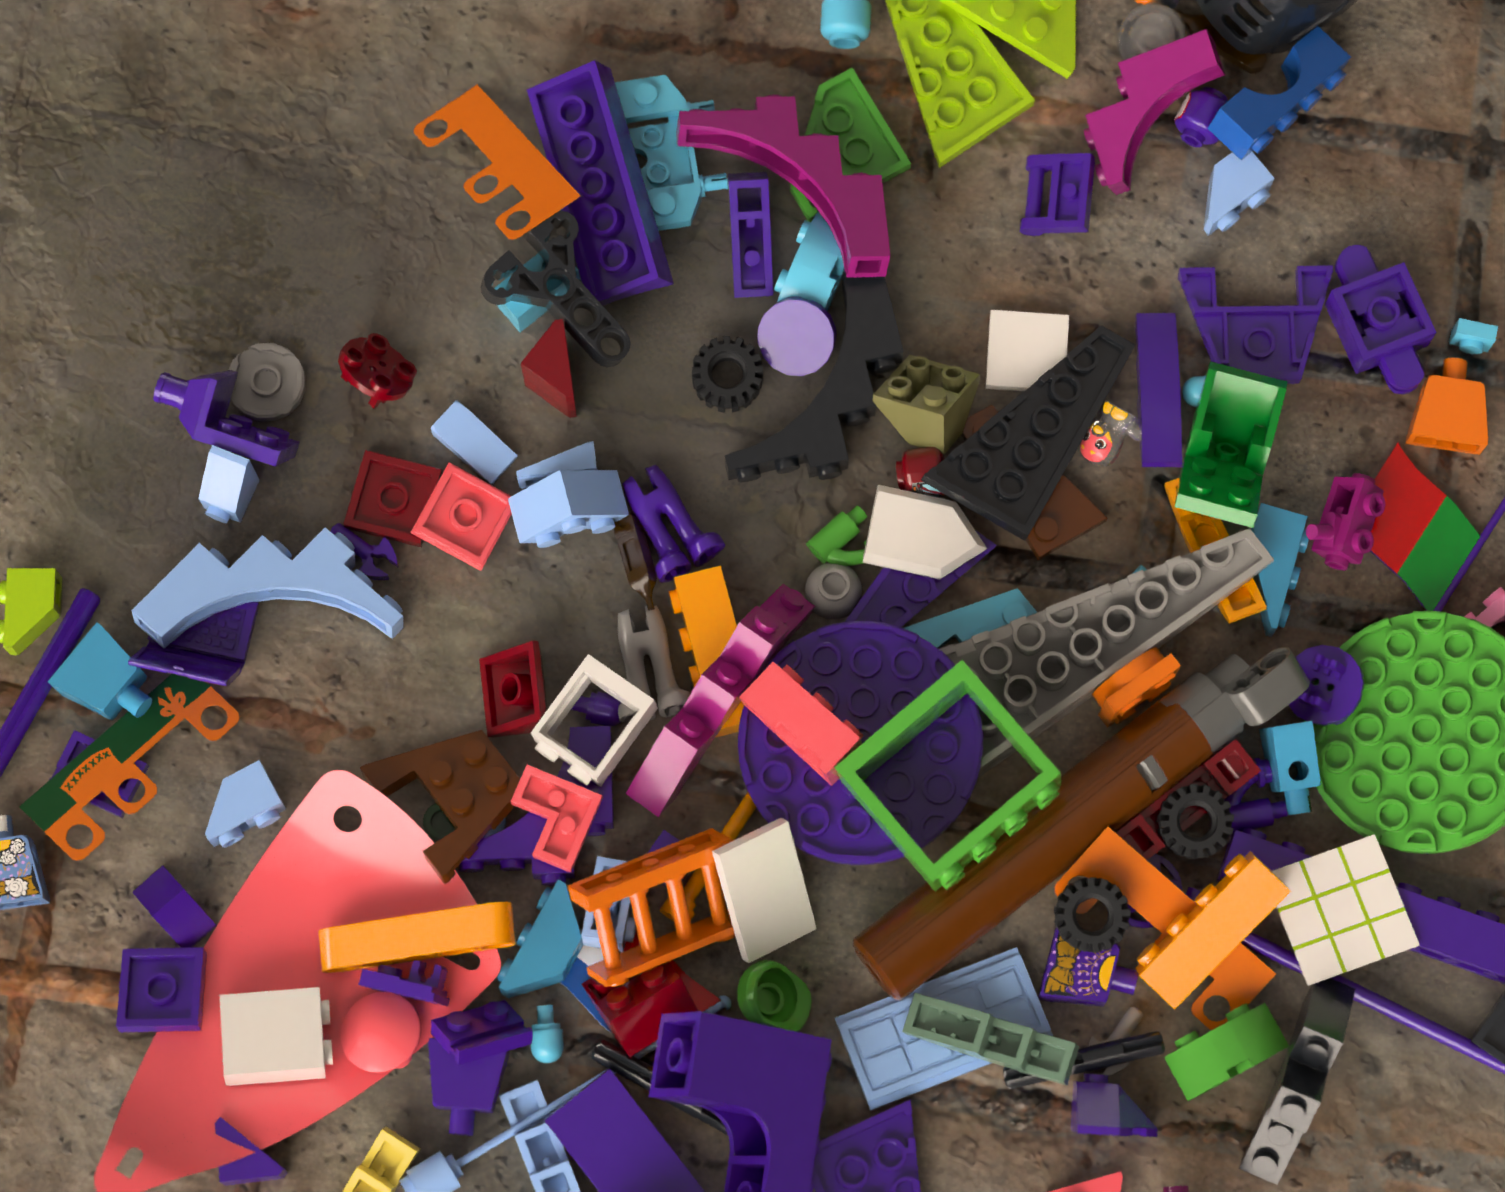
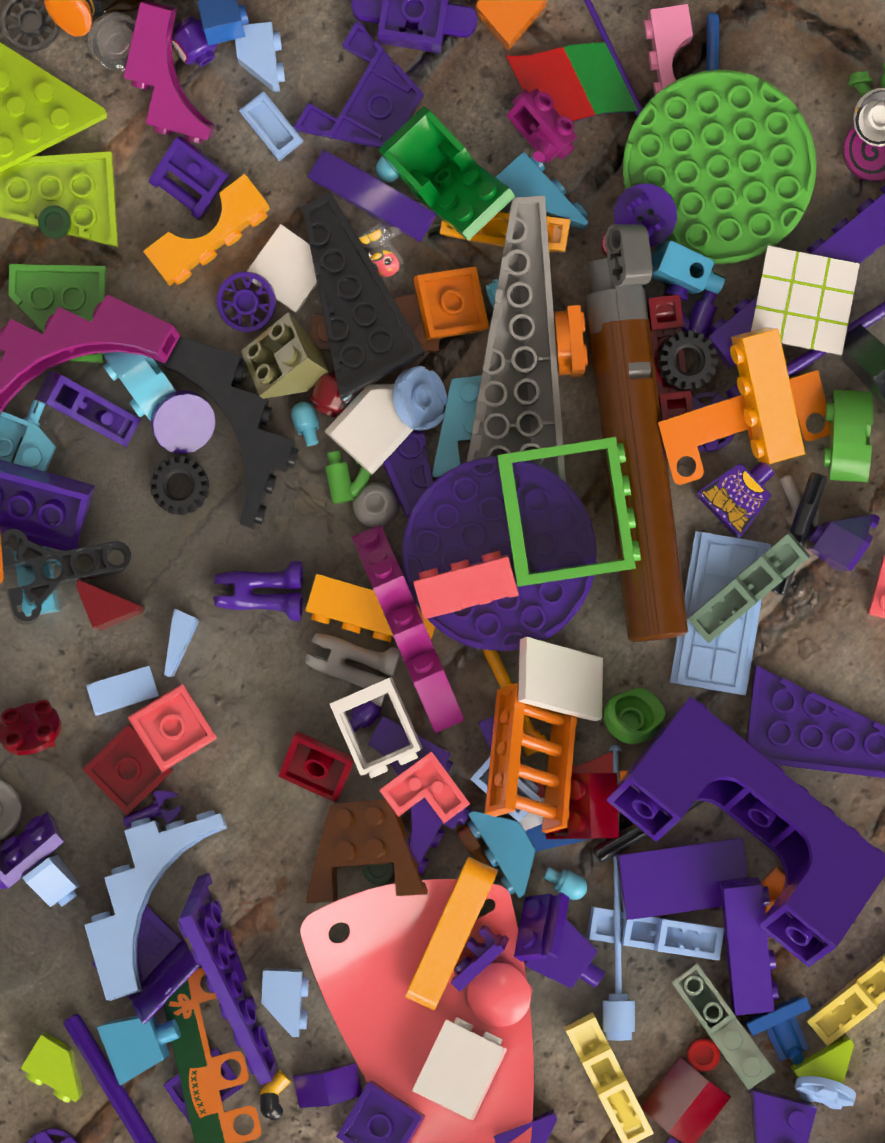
camera: 55 degrees left, 10 degrees up
light blue brick [508,470,629,548] -> none
dark brown piece [614,512,657,610] -> none
black tyre [1054,877,1131,952] -> none
none -> dark green tile [38,205,72,239]
none -> light orange arch [143,174,270,286]
none -> dark purple wing [178,873,277,1085]
none -> dark purple wheel [217,272,276,332]
none -> light blue tile [239,91,303,161]
none -> arm [260,1070,291,1121]
none -> medium azure cylinder [291,402,319,446]
none -> light blue tile [393,366,447,431]
none -> orange tile [413,266,489,340]
none -> reddish brown bar [456,823,497,876]

